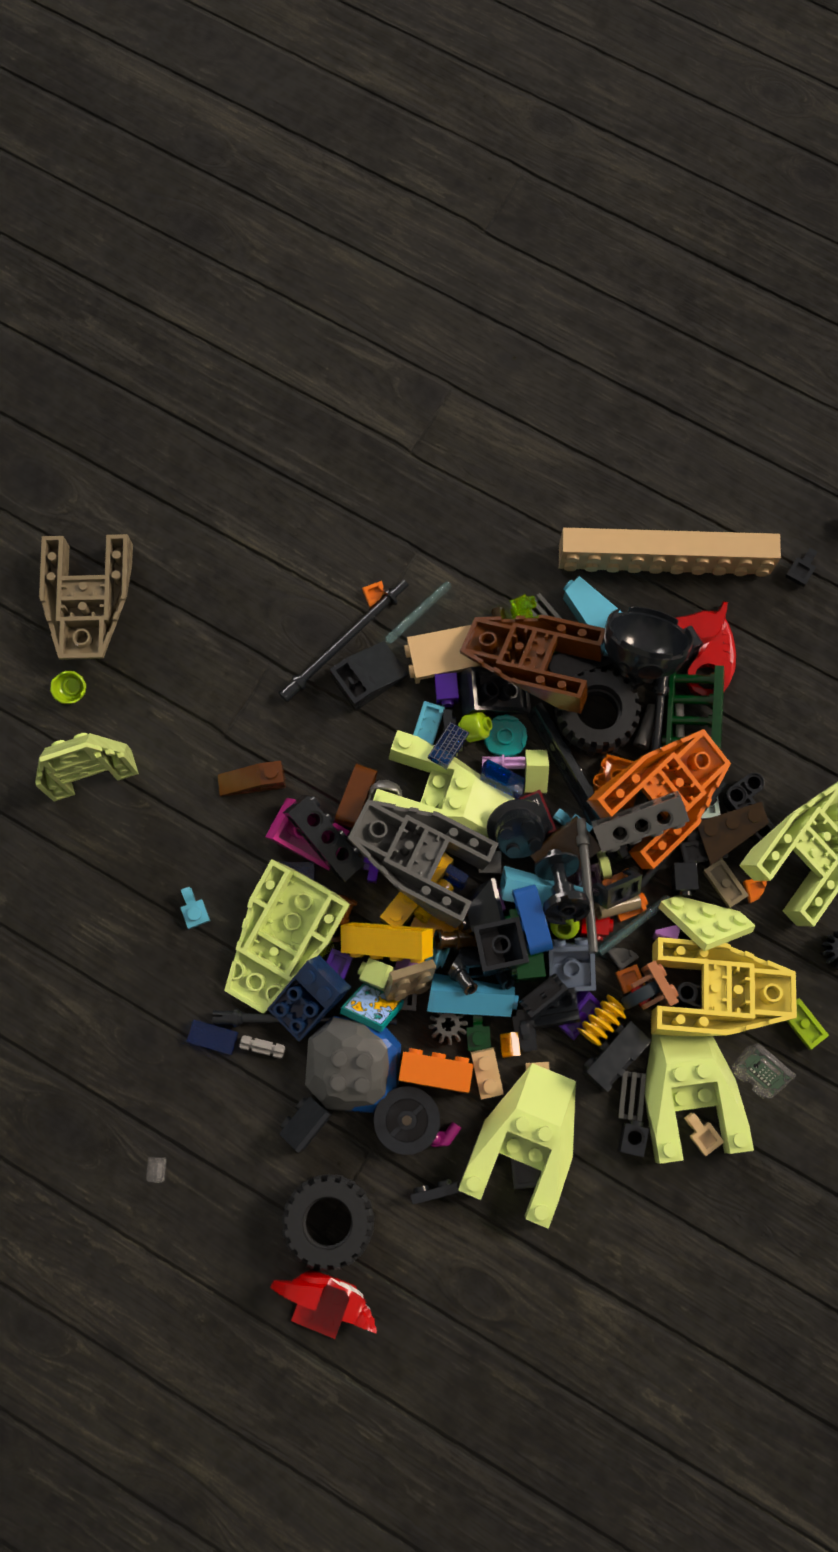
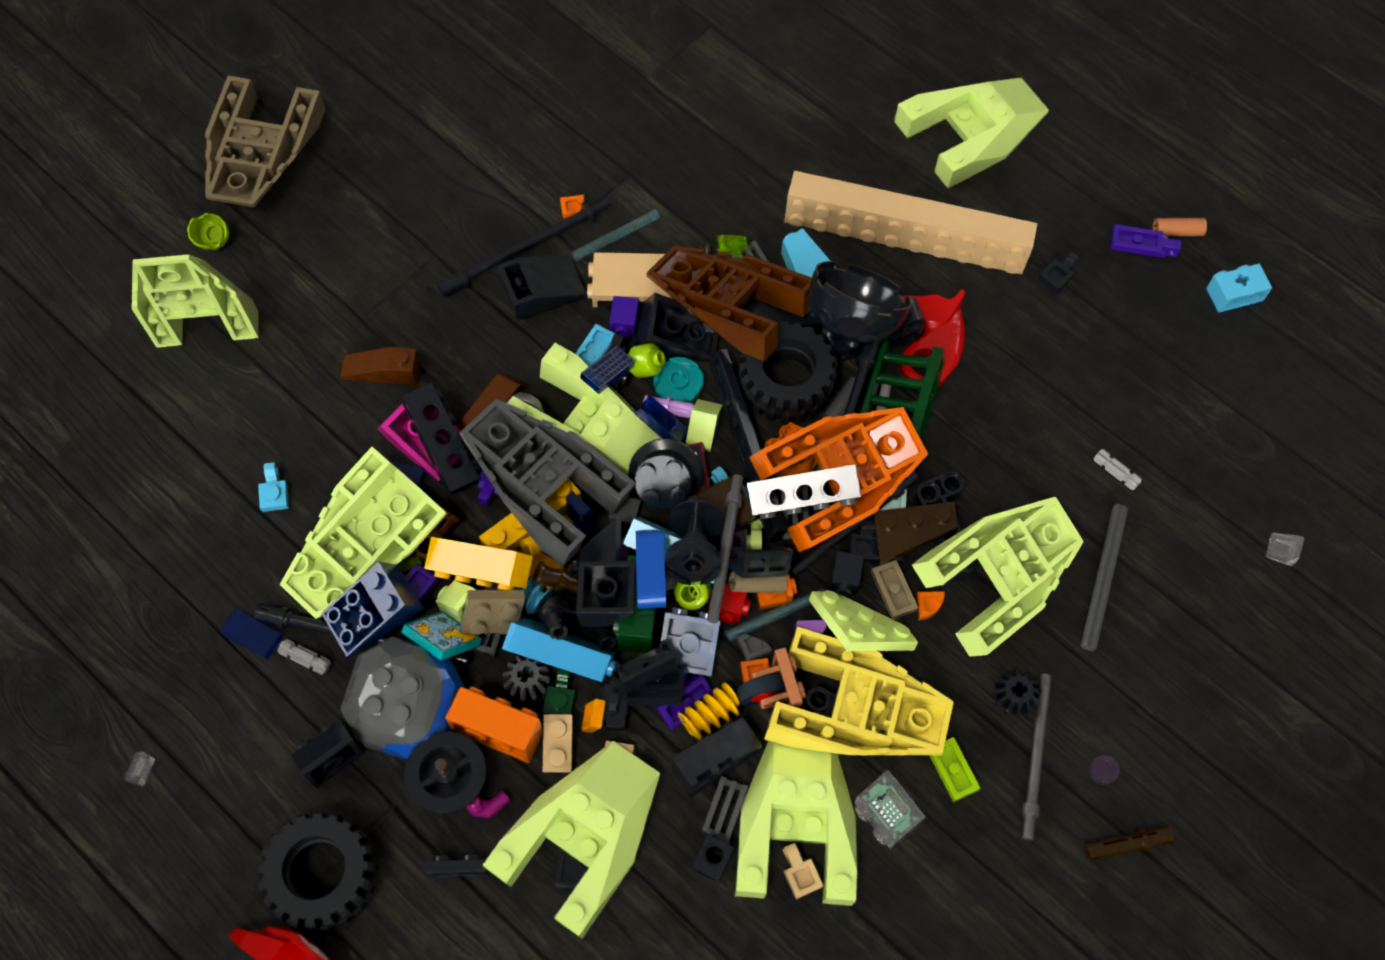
camera: 10 degrees right, 10 degrees down
none -> yellowish green wedge [894,78,1049,188]

